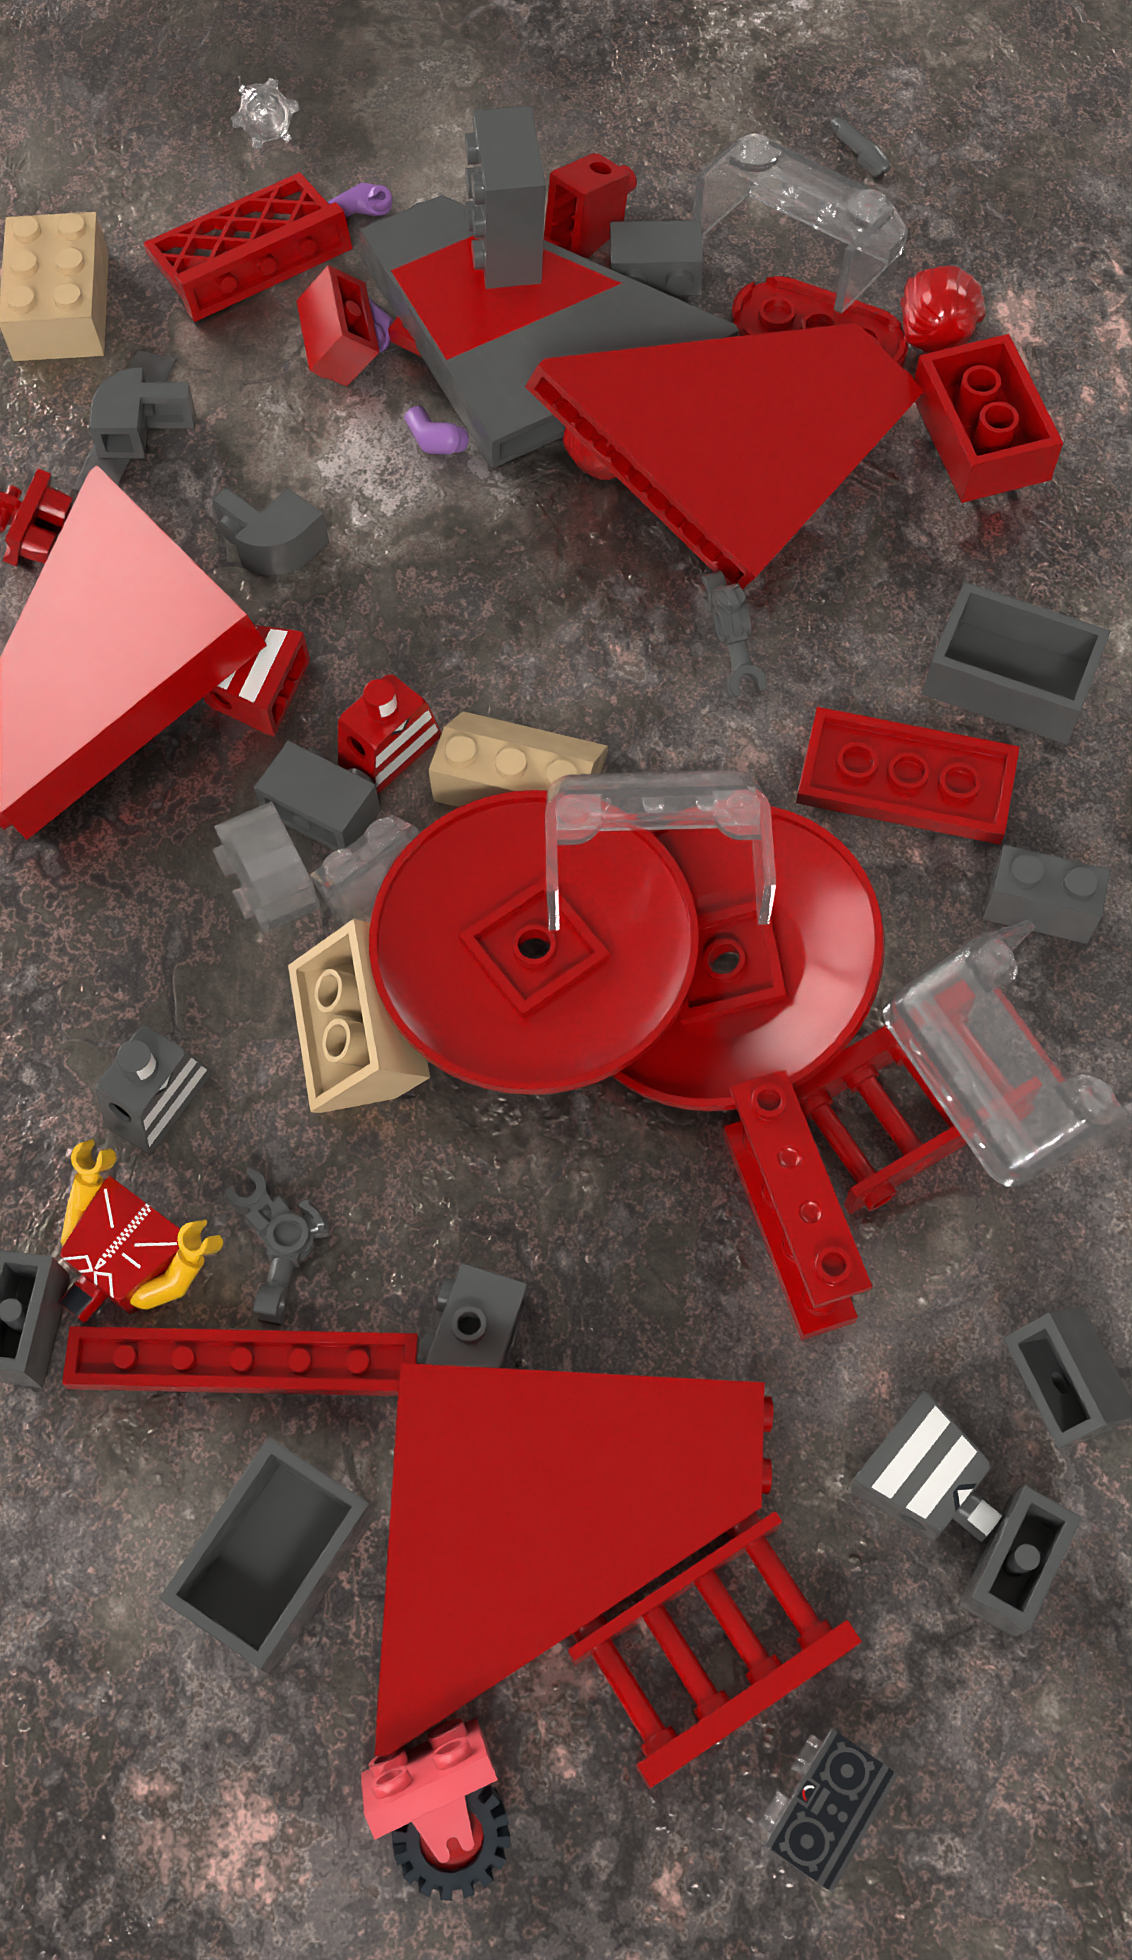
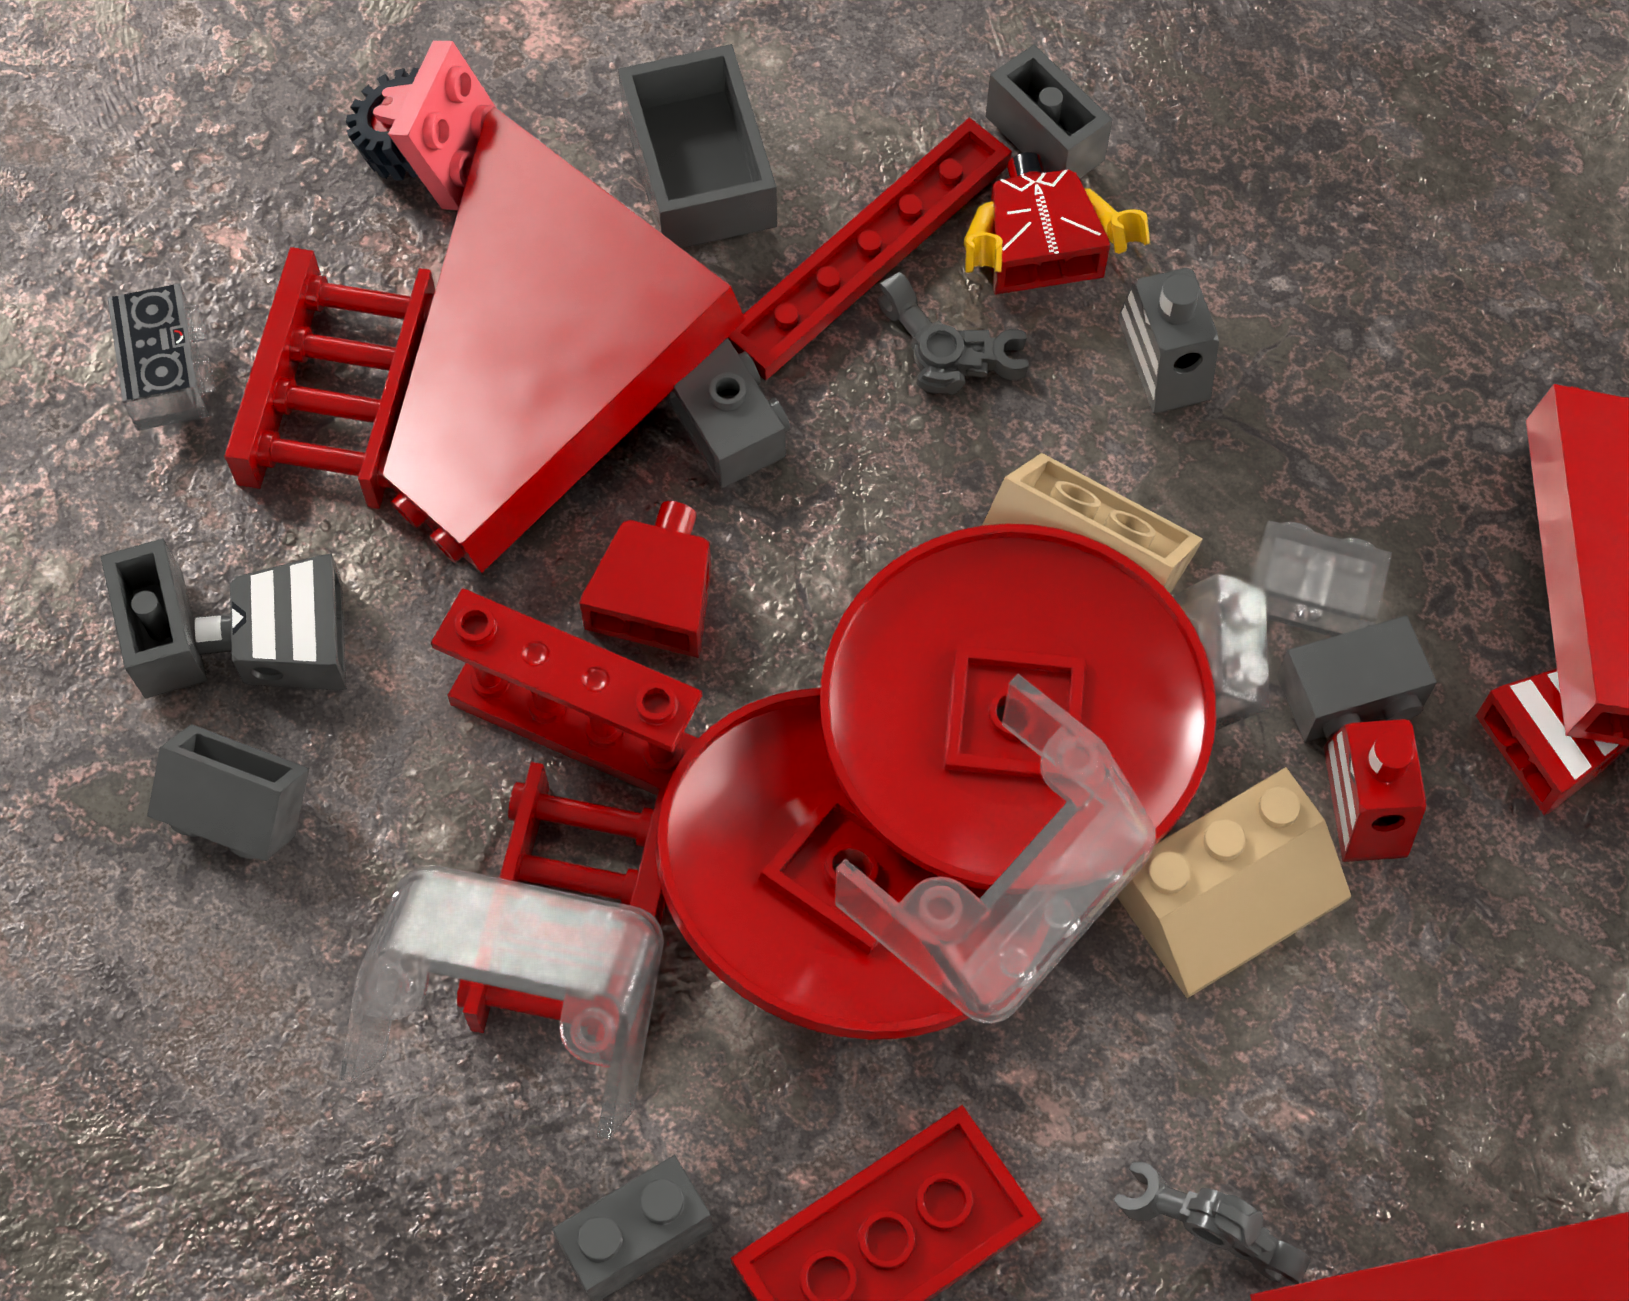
camera: 130 degrees right, 0 degrees up
none -> red torso [579,501,711,658]

